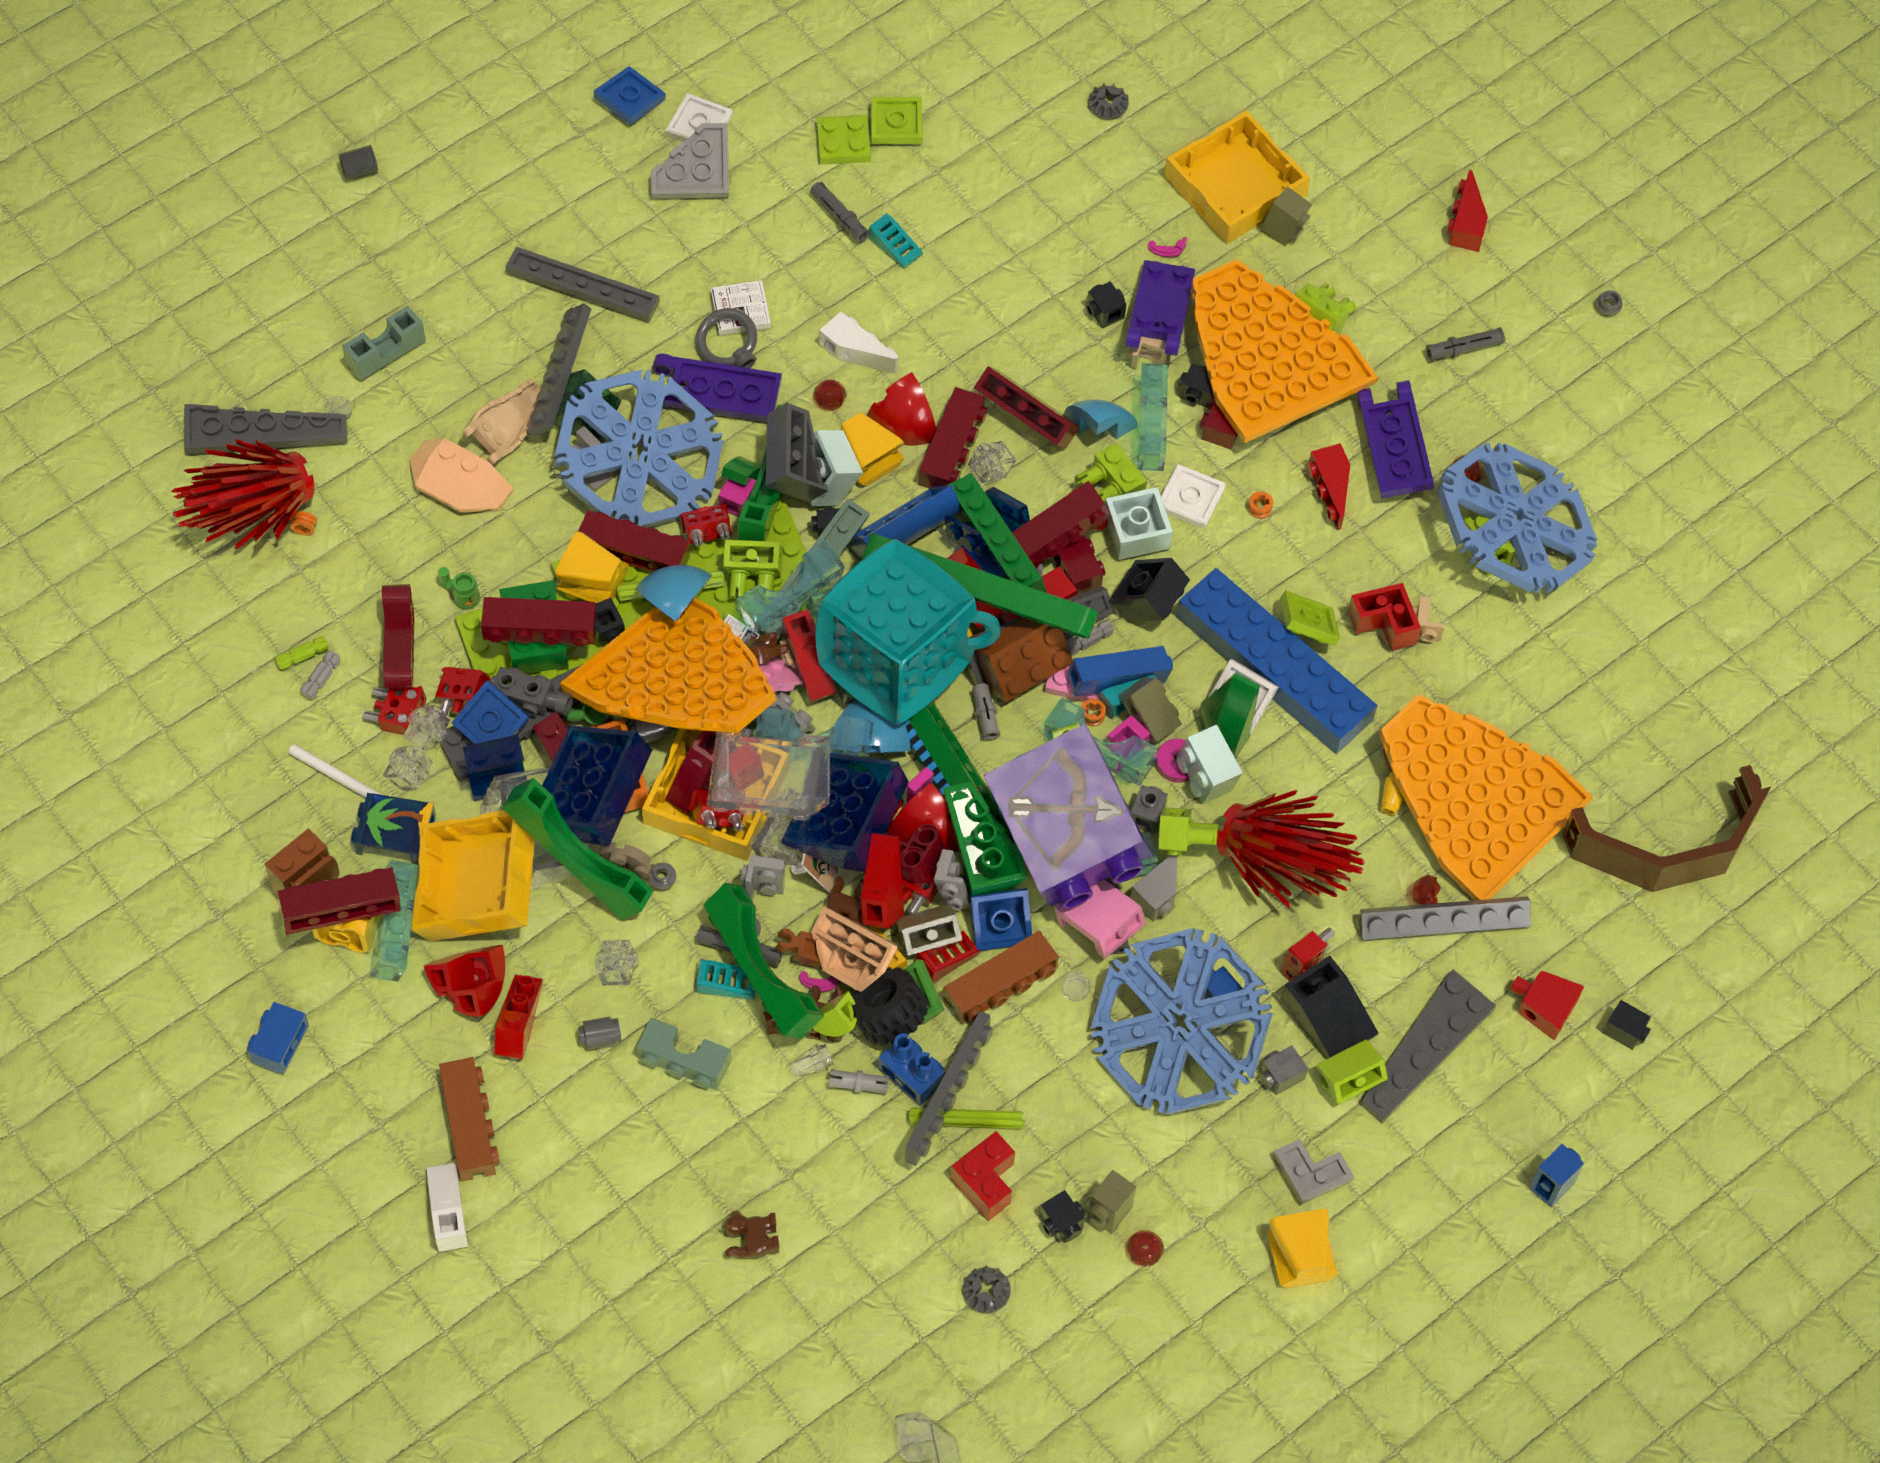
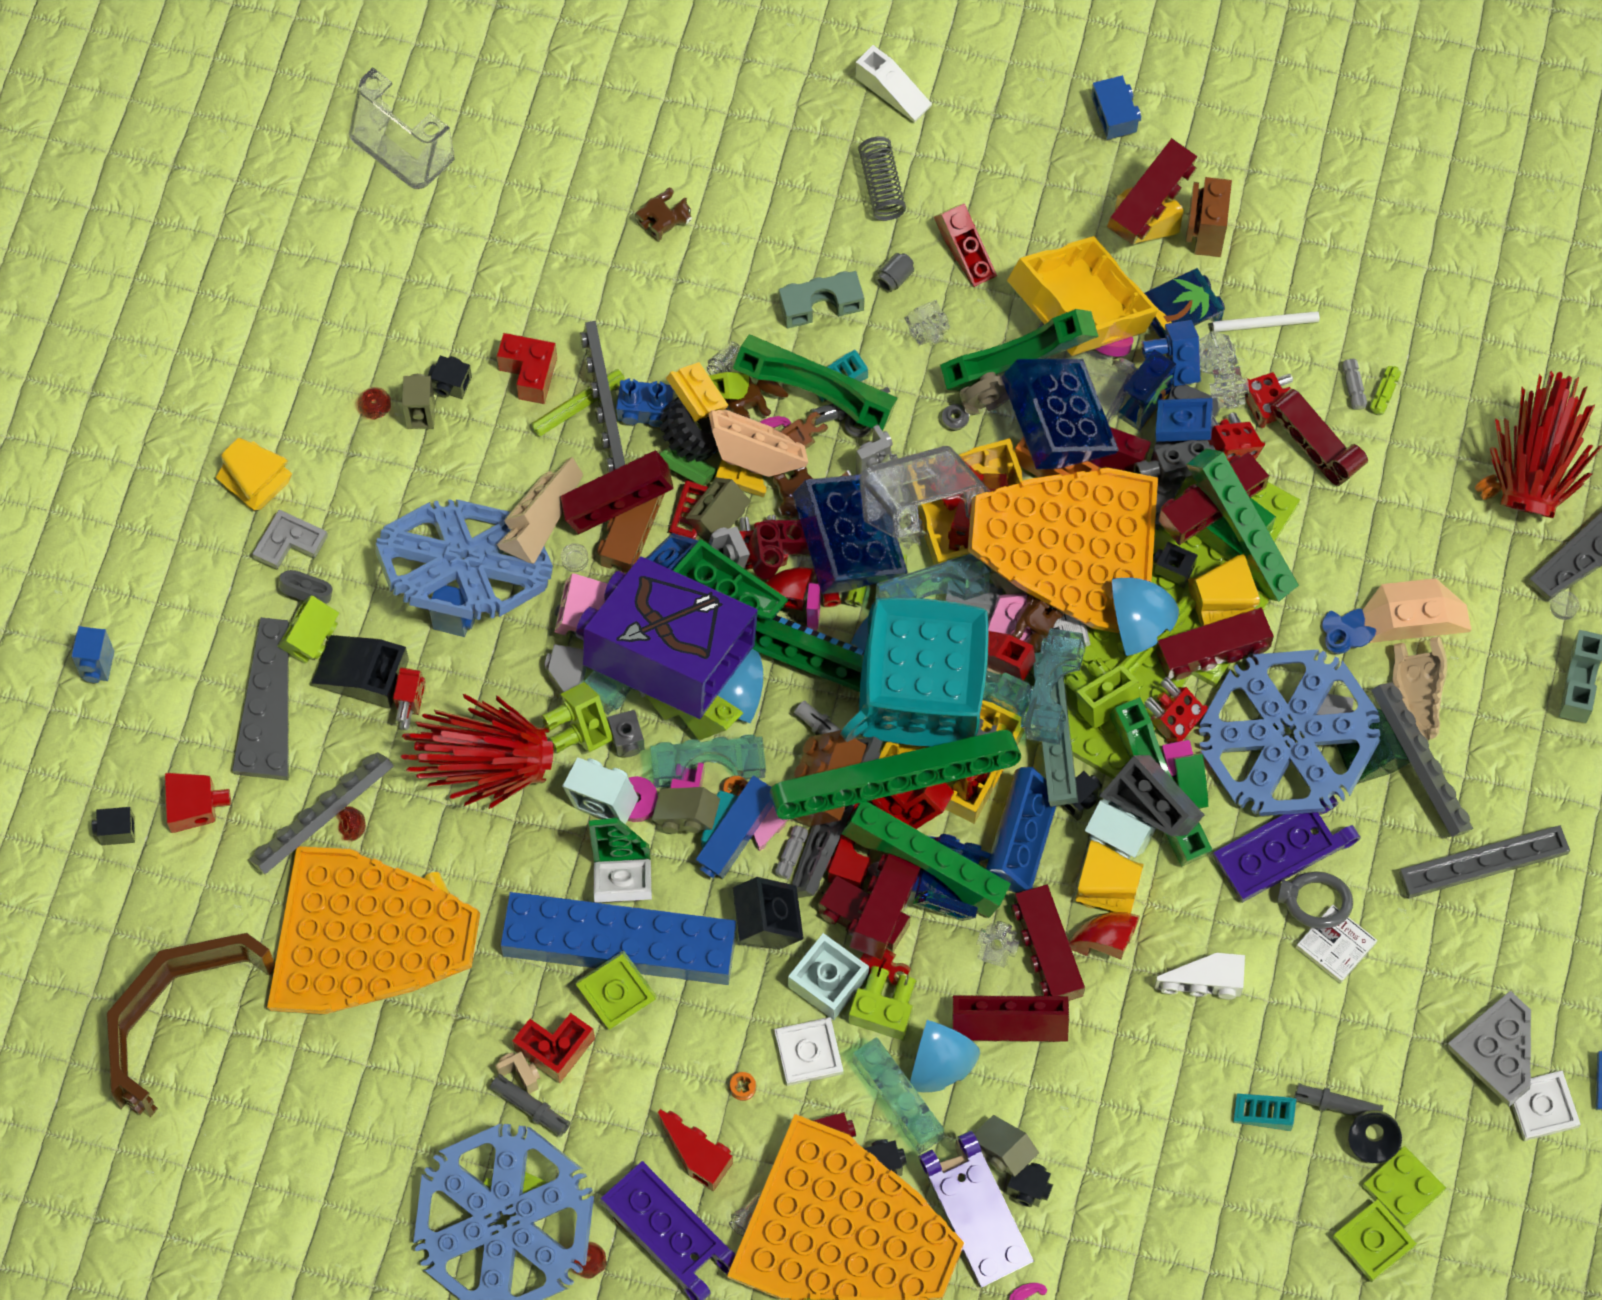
camera: 145 degrees right, 5 degrees up
clear light blue arch [370,860,418,982] -> none
red brick [424,945,505,1017] -> none
bright green piece [438,567,480,610] -> none
dark orange brick [439,1057,500,1182] -> none
clear red plate [813,379,847,410] -> none
light grey pin [829,1069,889,1094] -> none
red slope [861,833,904,929] -> none
dark grey gear [963,1265,1011,1313] -> none
flat silver brick [1260,1045,1308,1095] -> none
none -> dark grey plate [279,570,333,604]
none -> dark grey pin [490,1074,570,1137]
none -> tan wedge [497,457,583,564]
none -> dark red brick [561,450,674,534]
none -> yellow plate [666,362,728,421]
none -> clear cone [729,1193,761,1237]
none -> dark grey piece [858,136,906,221]
none -> olive brick [974,1115,1039,1177]
none -> blue brick [1141,320,1201,386]
none -> green arch [1186,448,1299,602]
none -> blue plate [1322,608,1376,654]
none -> black piece [1348,1110,1402,1163]

